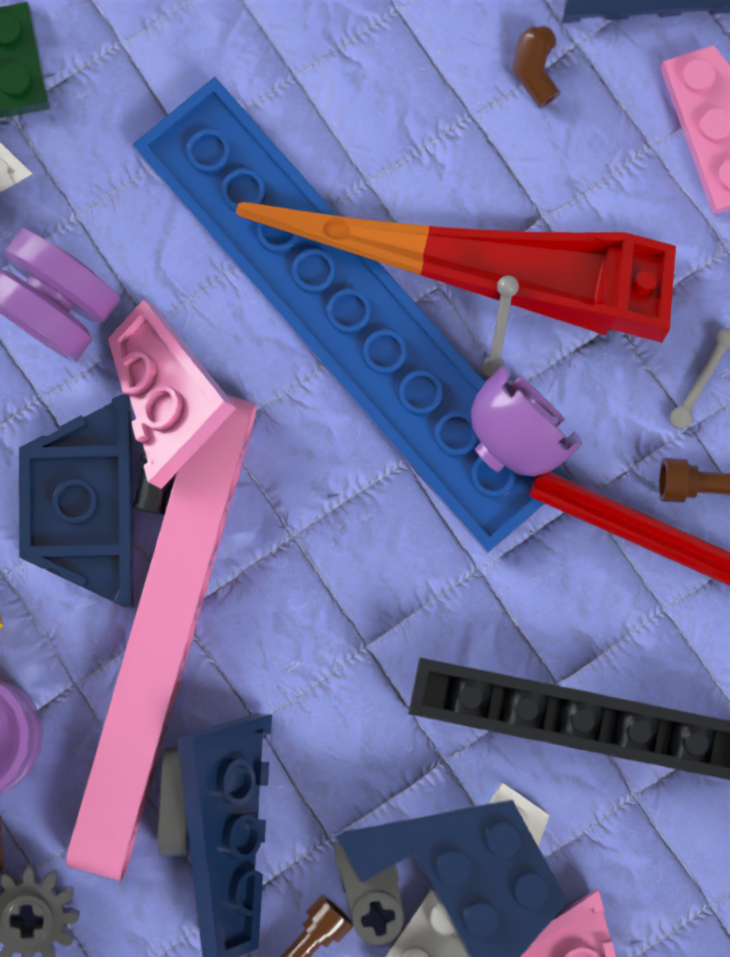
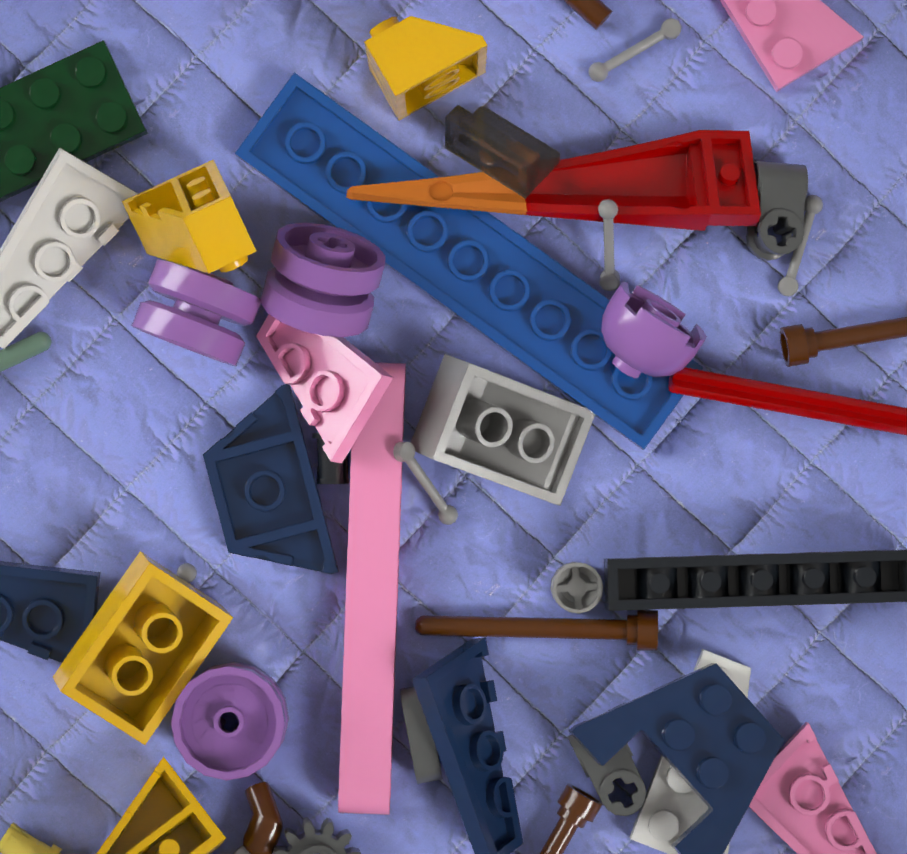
camera: 15 degrees left, 5 degrees up
none -> yellow wedge [122,159,257,274]
none -> medium lavender wheel [260,223,386,337]
none -> yellow slope [364,16,487,121]
none -> light grey hinge [393,442,458,525]
none -> light grey slope [411,354,595,506]
none -> reddish brown piece [415,610,658,651]
none -> clear smoke panel [445,105,560,199]
none -> light grey wheel [550,562,603,614]
none -> light grey hinge [589,18,681,82]
none -> dark grey piece [746,161,808,261]

